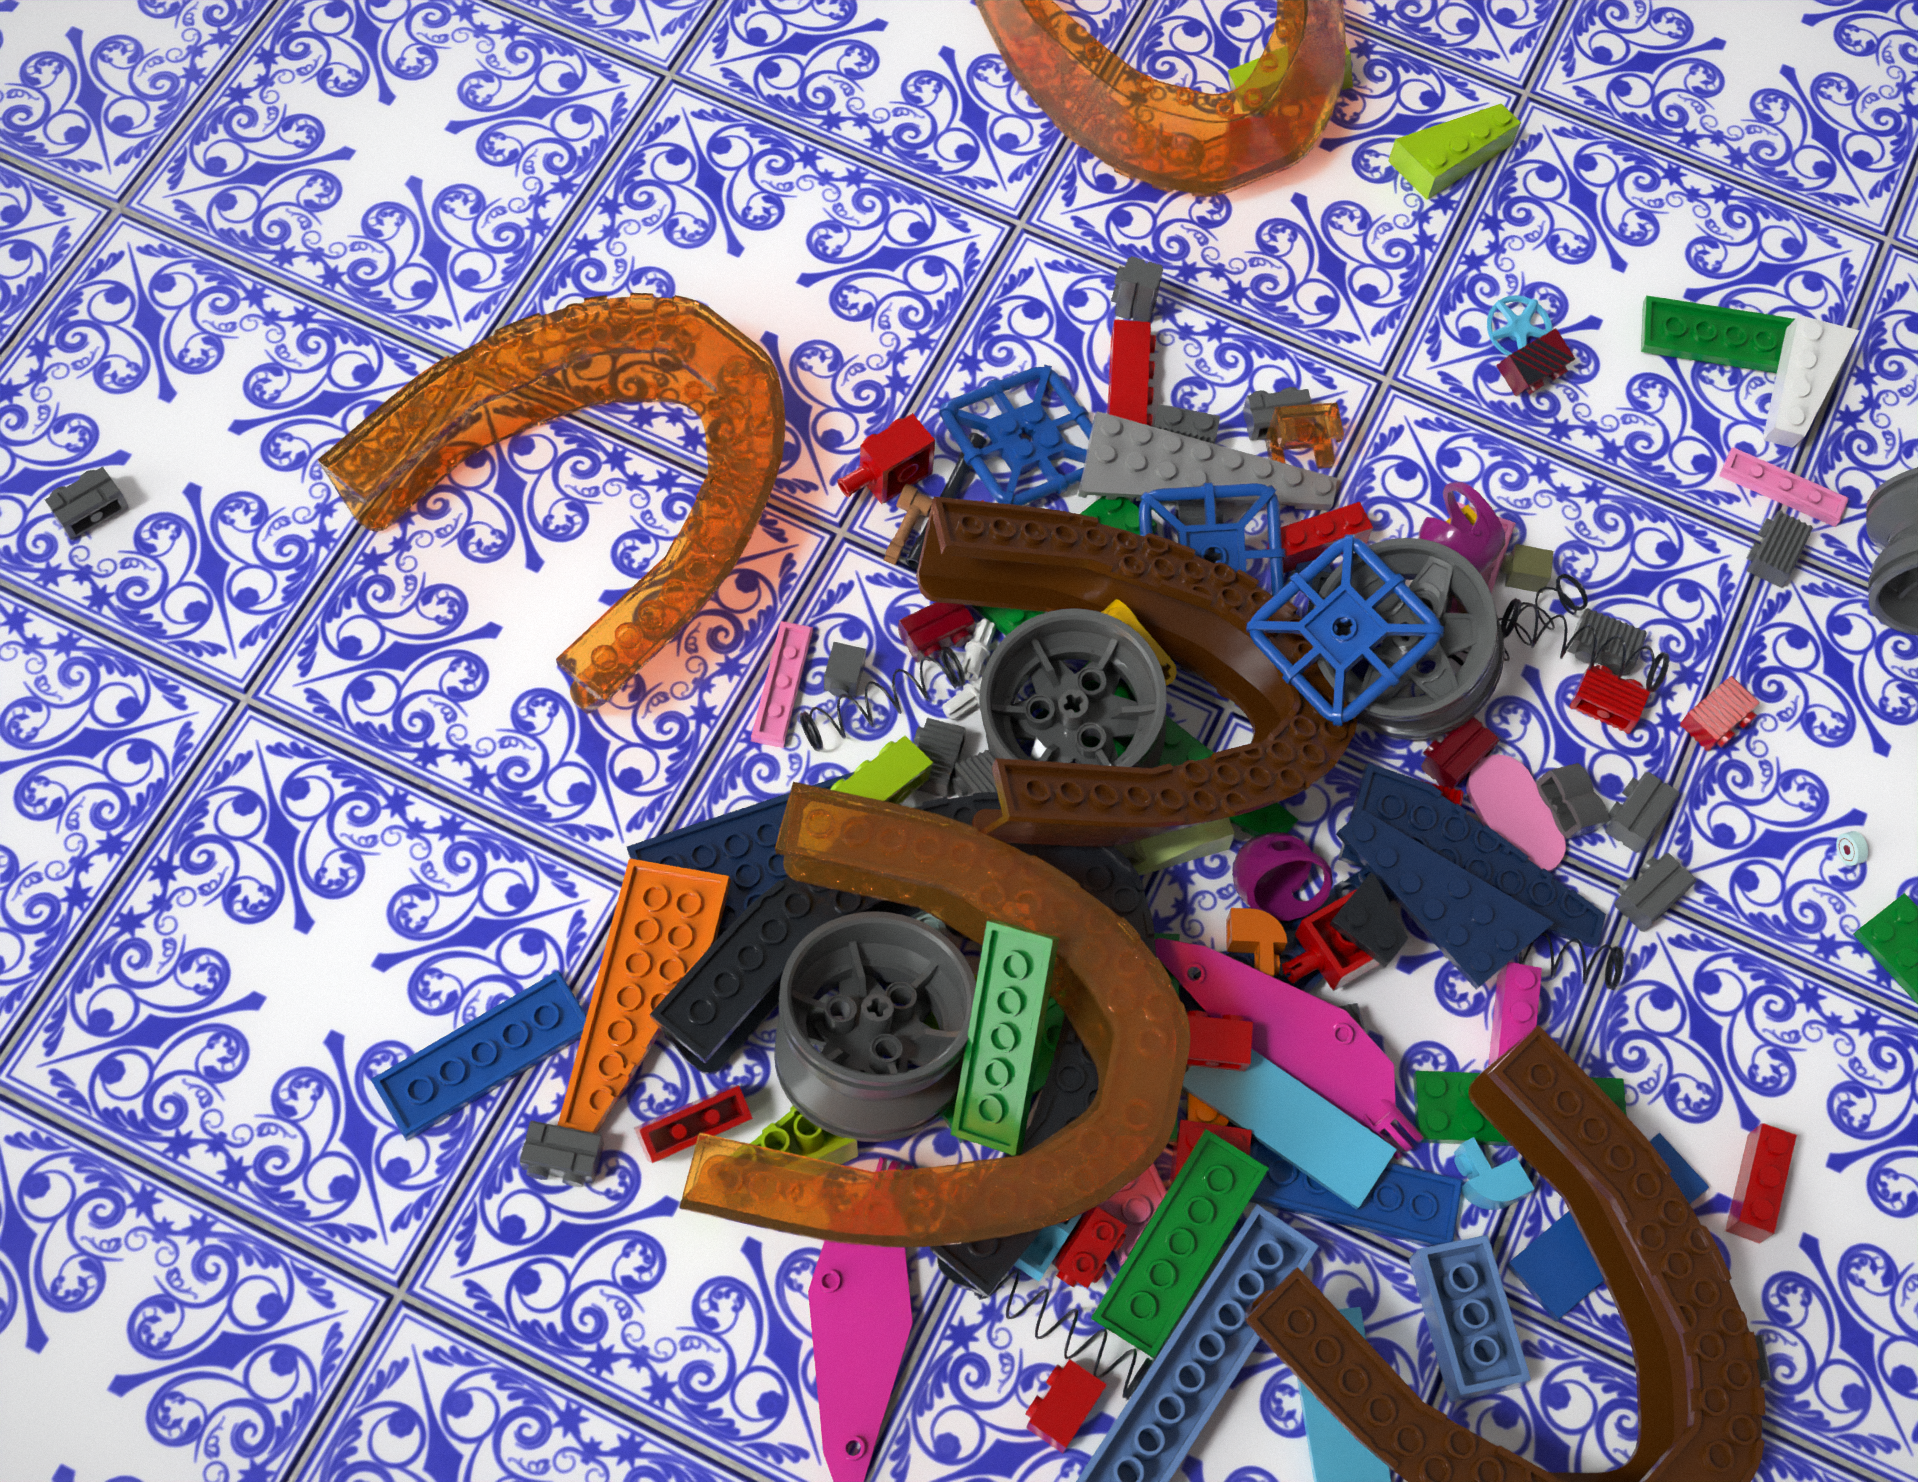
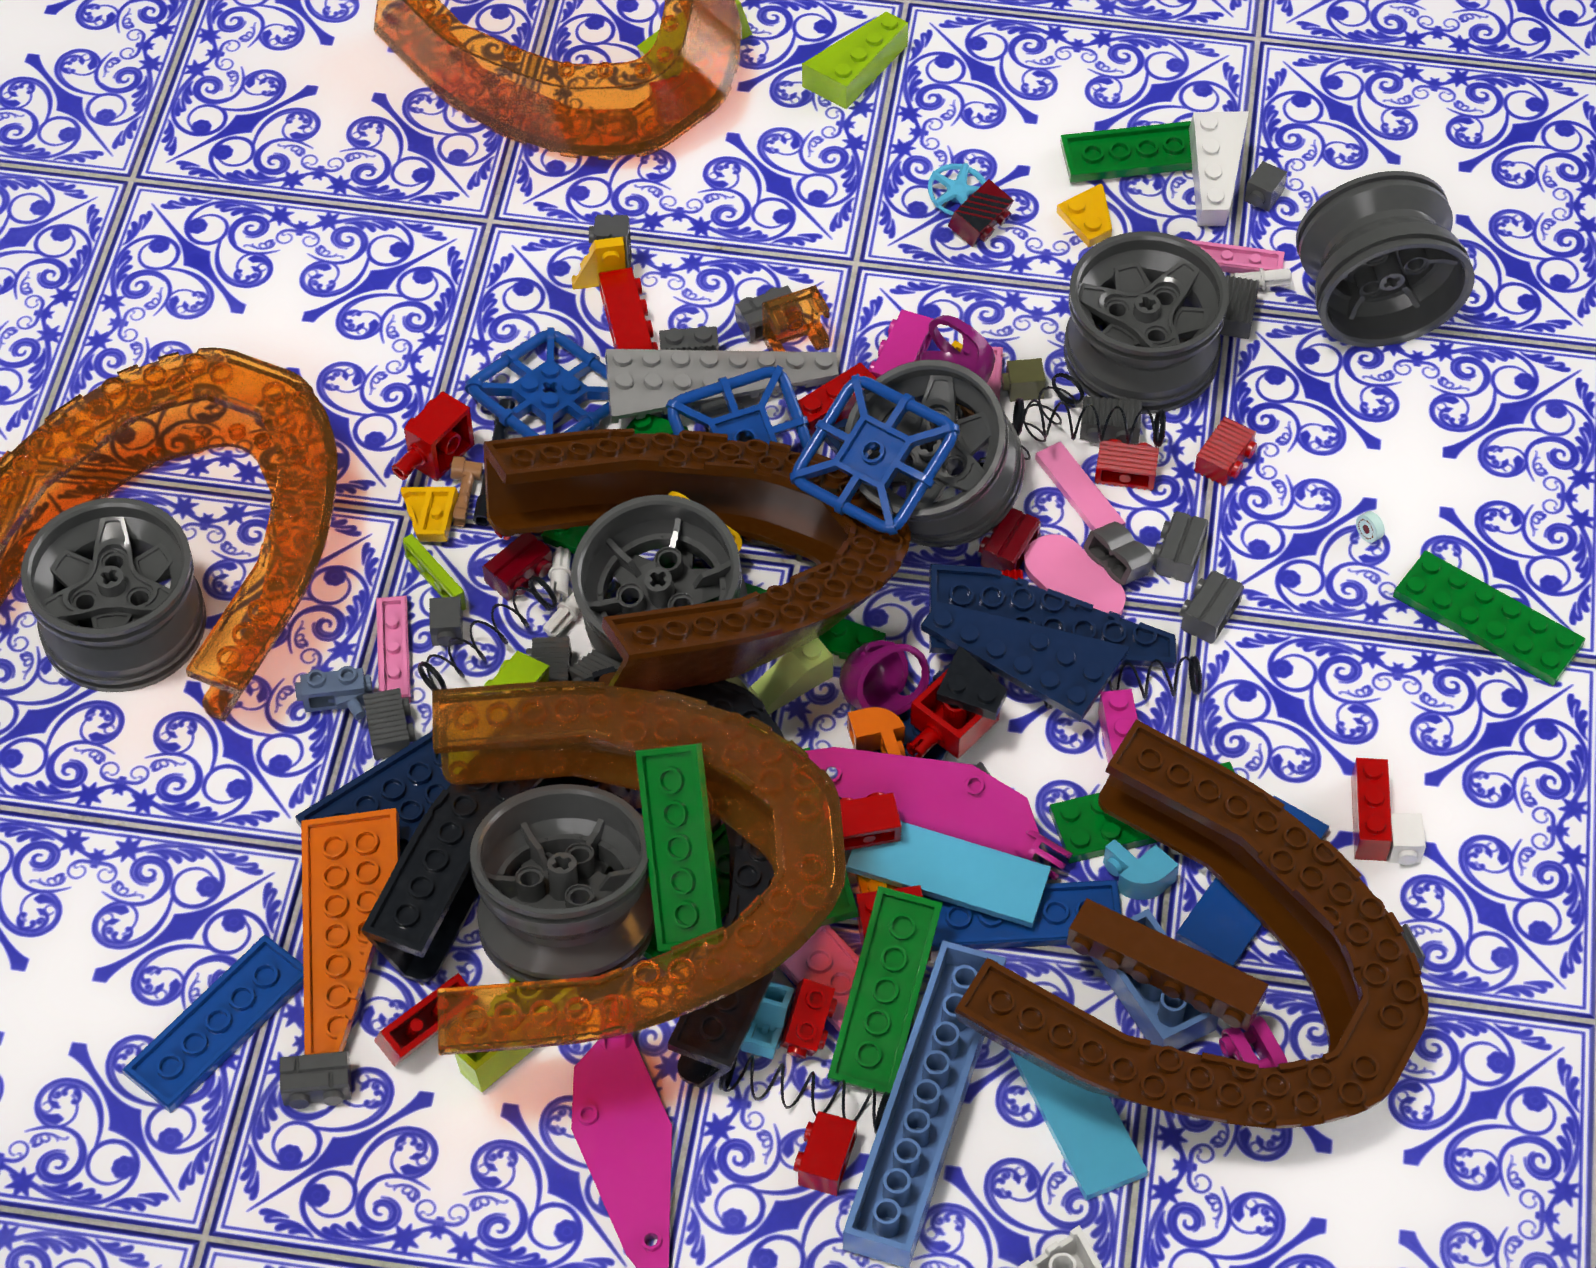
camera: 10 degrees left, 10 degrees down
none -> dark grey wheel [21,498,207,692]
none -> sand blue brick [295,666,372,720]
none -> dark grey brick [363,688,416,760]
none -> yellow wing [400,487,459,542]
none -> lime tile [403,533,467,611]
none -> yellow wing [571,237,626,290]
none -> dark pink brick [869,309,933,378]
none -> bright pink tile [1035,441,1126,531]
none -> yellow wing [1056,183,1112,248]
none -> dark grey wheel [1064,231,1229,414]
none -> reddish brown brick [1067,898,1268,1031]
none -> dark pink brick [1219,1015,1288,1068]
none -> white axle [1234,268,1292,291]
none -> dark grey brick [1244,161,1287,212]
none -> white brick [1388,813,1426,865]

